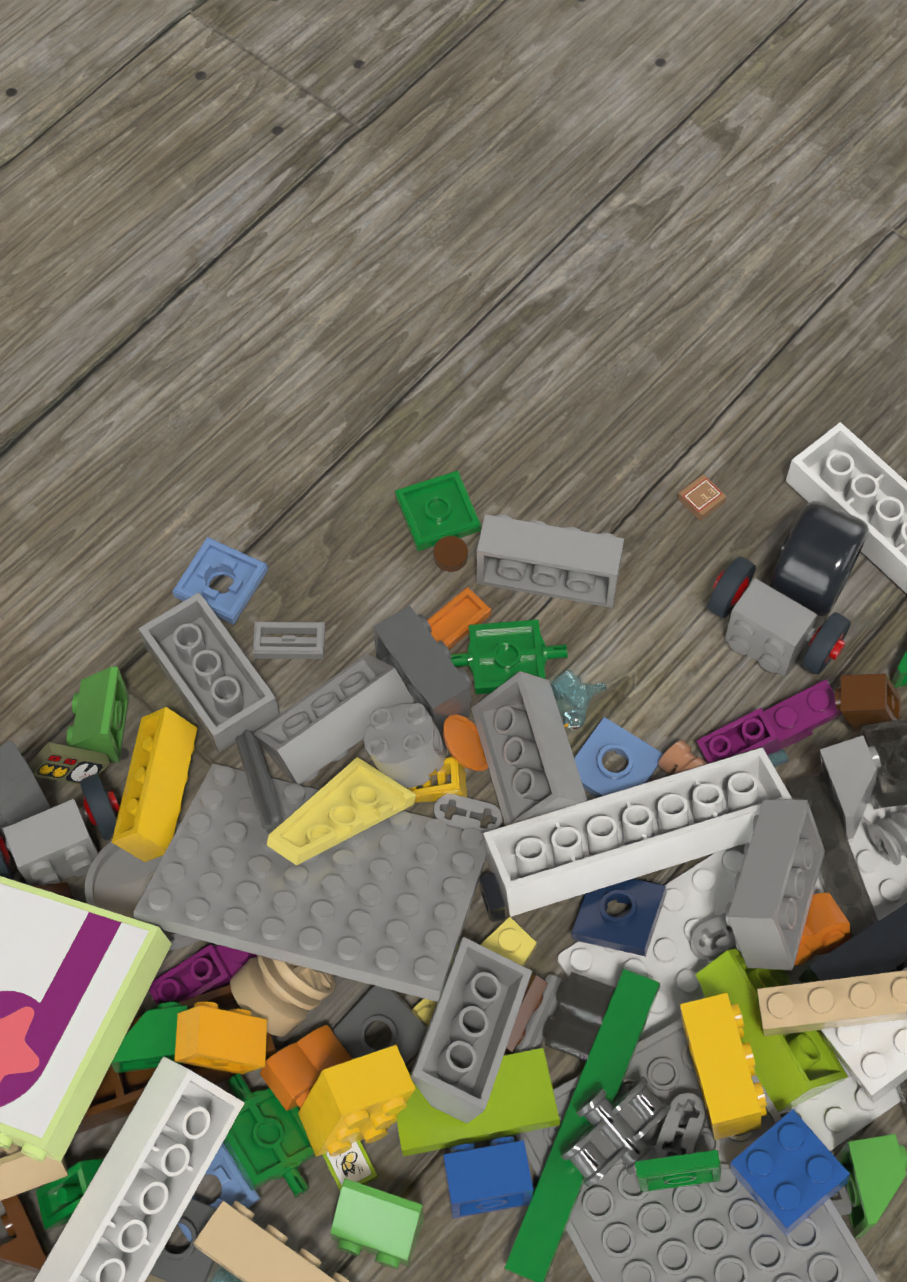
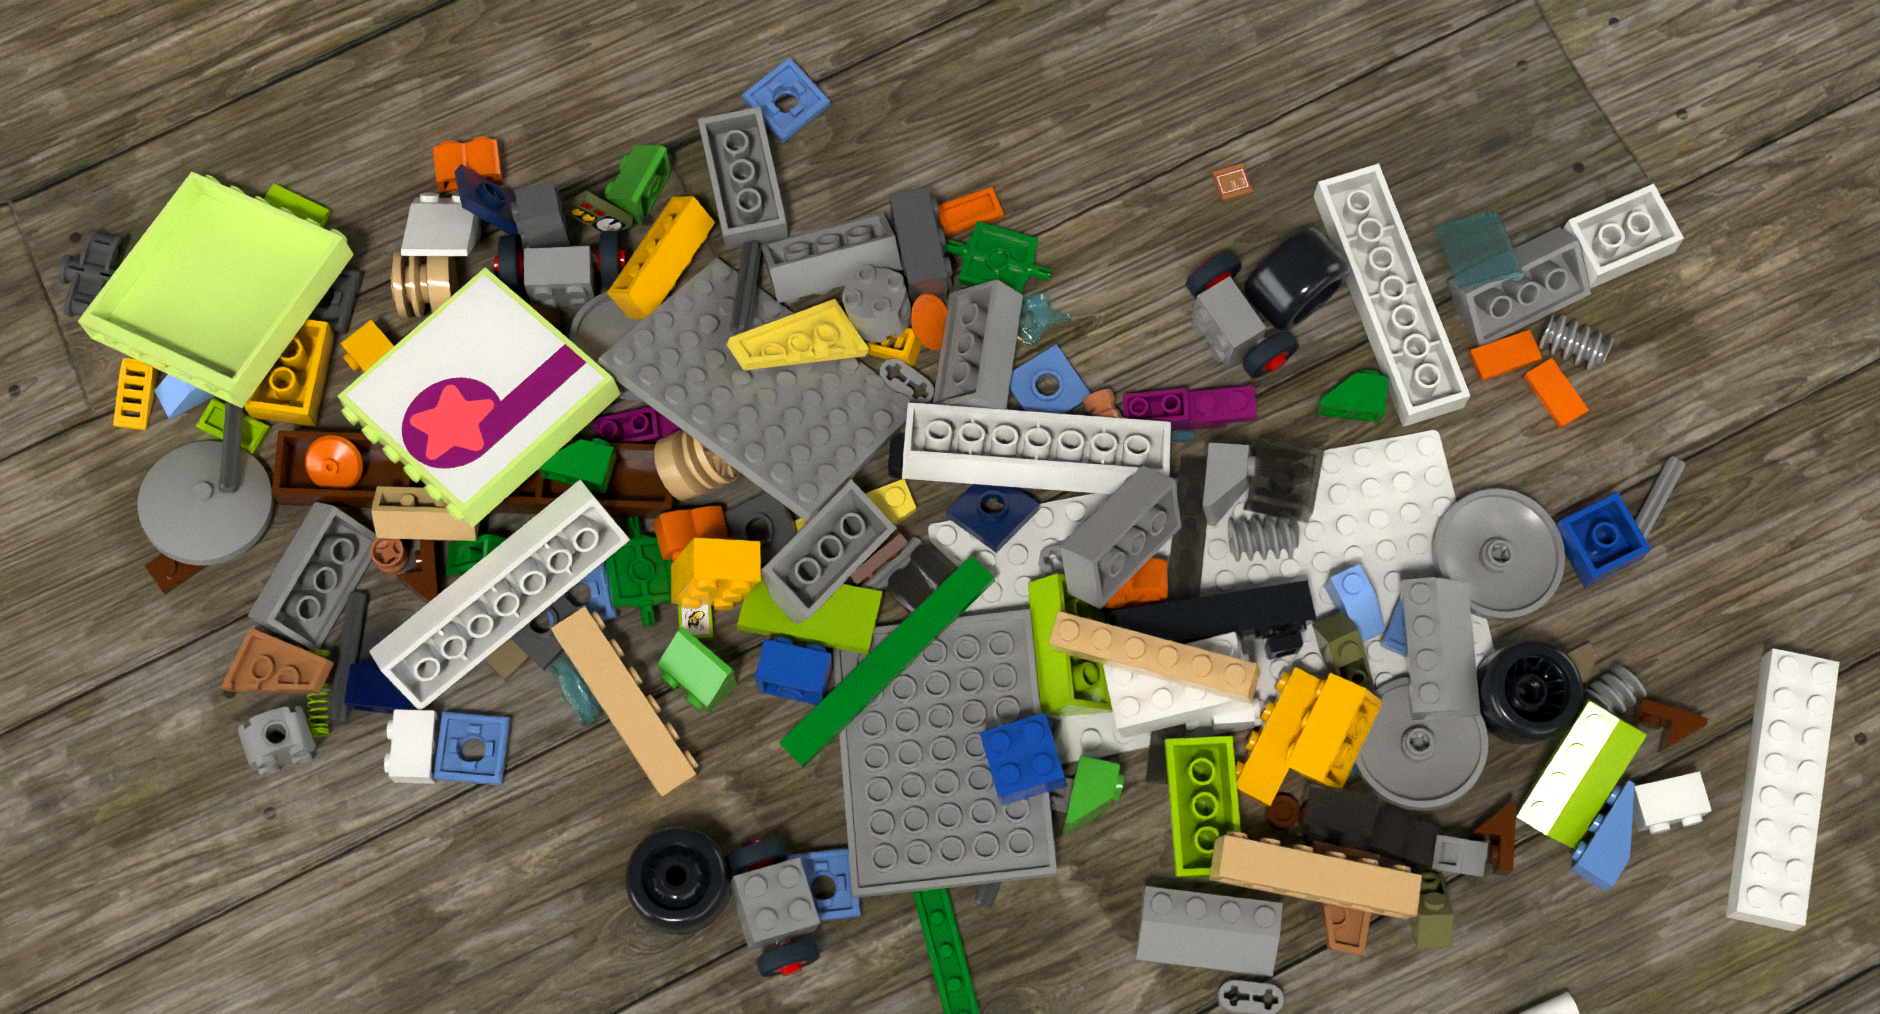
camera: 20 degrees right, 10 degrees up
light orange brick [175,1002,267,1074] -> none
light grey tile [253,622,325,659] -> none
green tile [394,470,481,552] -> none
reddish brown tile [434,536,468,572] -> none
light grey brick [477,514,624,608] -> none
dark grey axle [560,1076,671,1187] -> none
green tile [635,1150,721,1193] -> none
light grey beam [656,1093,707,1158] -> none
yellow brick [680,993,767,1140] -> none
reddish brown brick [835,673,901,732] -> none

